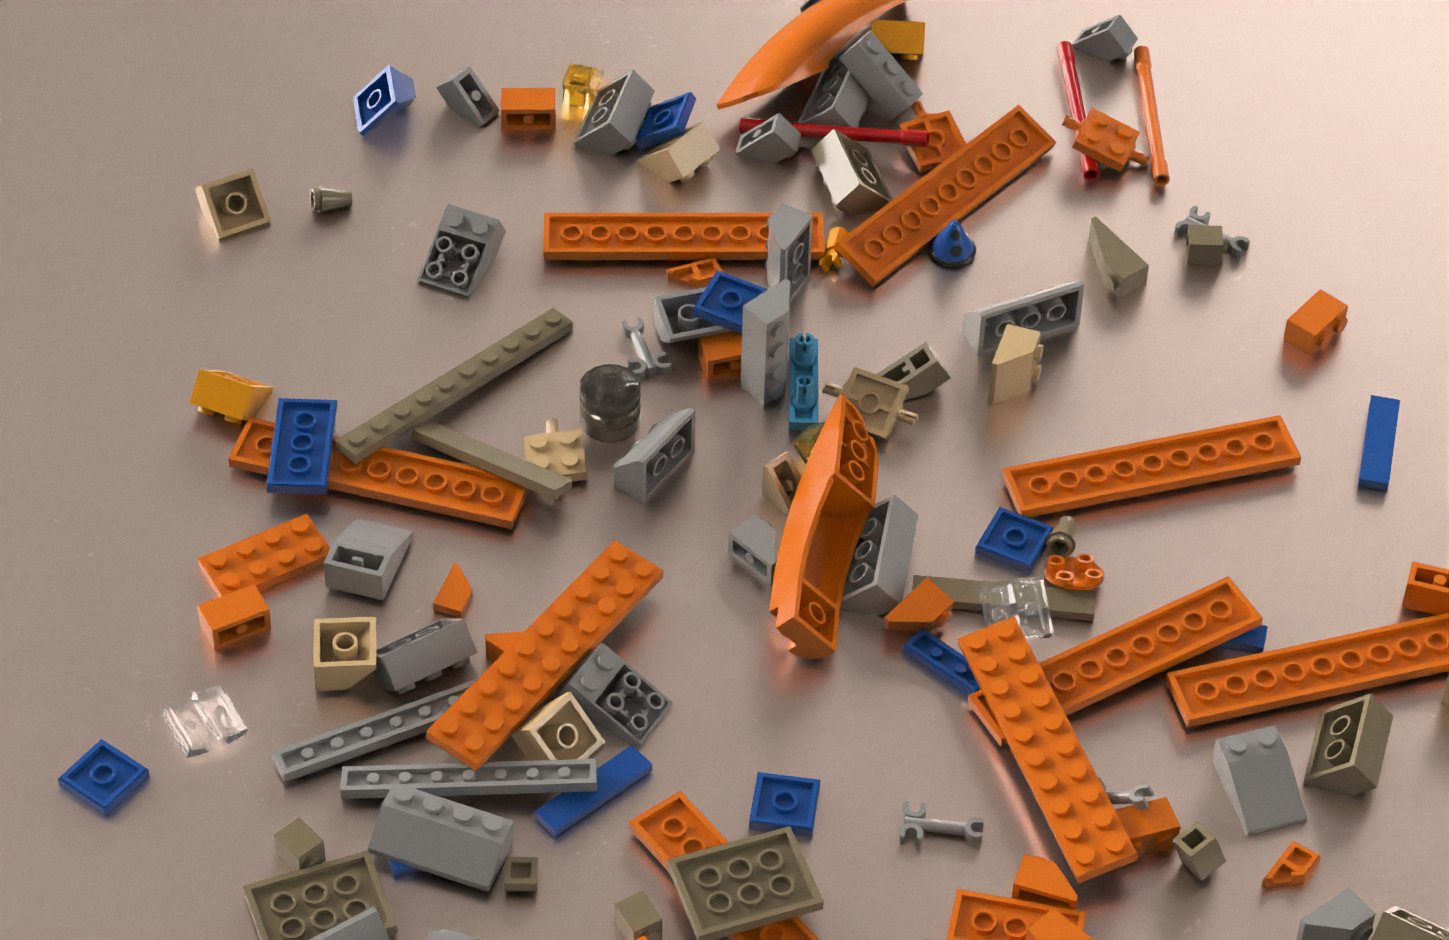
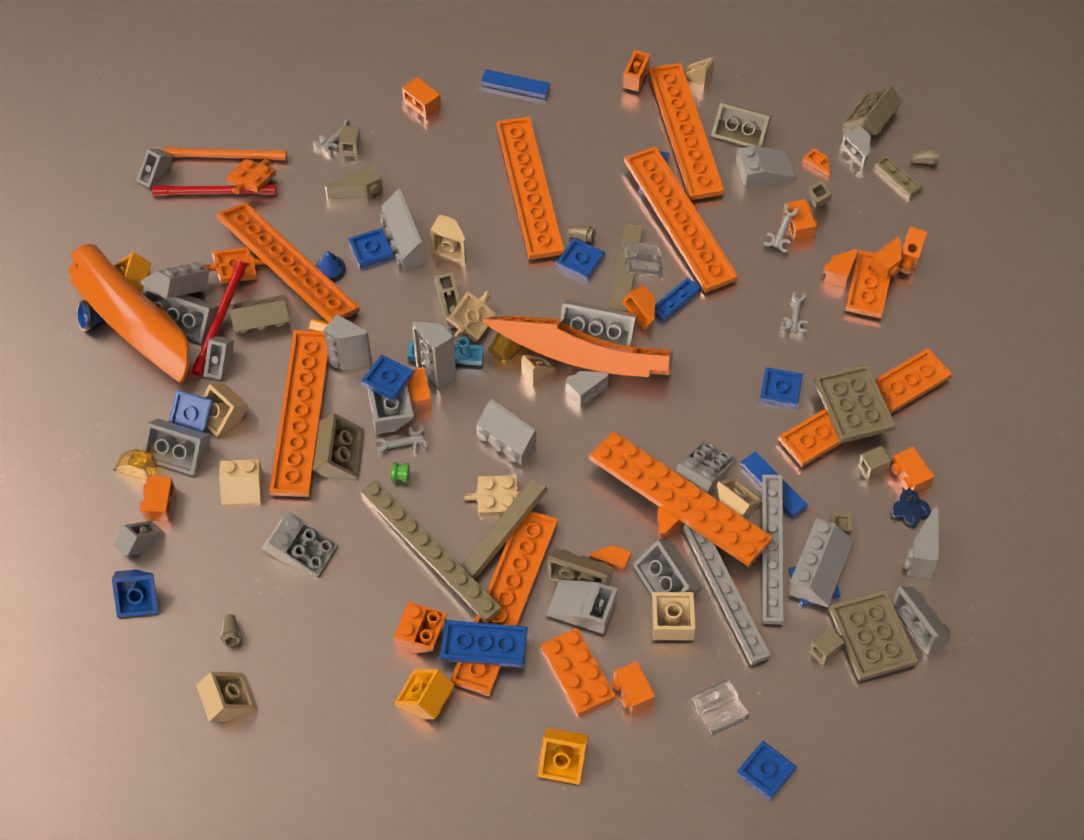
camera: 85 degrees left, 10 degrees up
clear smoke wheel [579,364,641,443] -> none
orange tile [666,257,724,289] -> none
orange plate [957,616,1138,884] -> none
orange dish [1044,553,1105,590] -> none
none -> tan slope [219,459,262,507]
none -> dark tan slope [313,413,364,479]
none -> blue tile [348,228,394,269]
none -> bright green wheel [391,462,410,483]
none -> orange slope [394,601,447,653]
none -> light orange slope [538,727,589,785]
none -> dark tan slope [547,549,613,586]

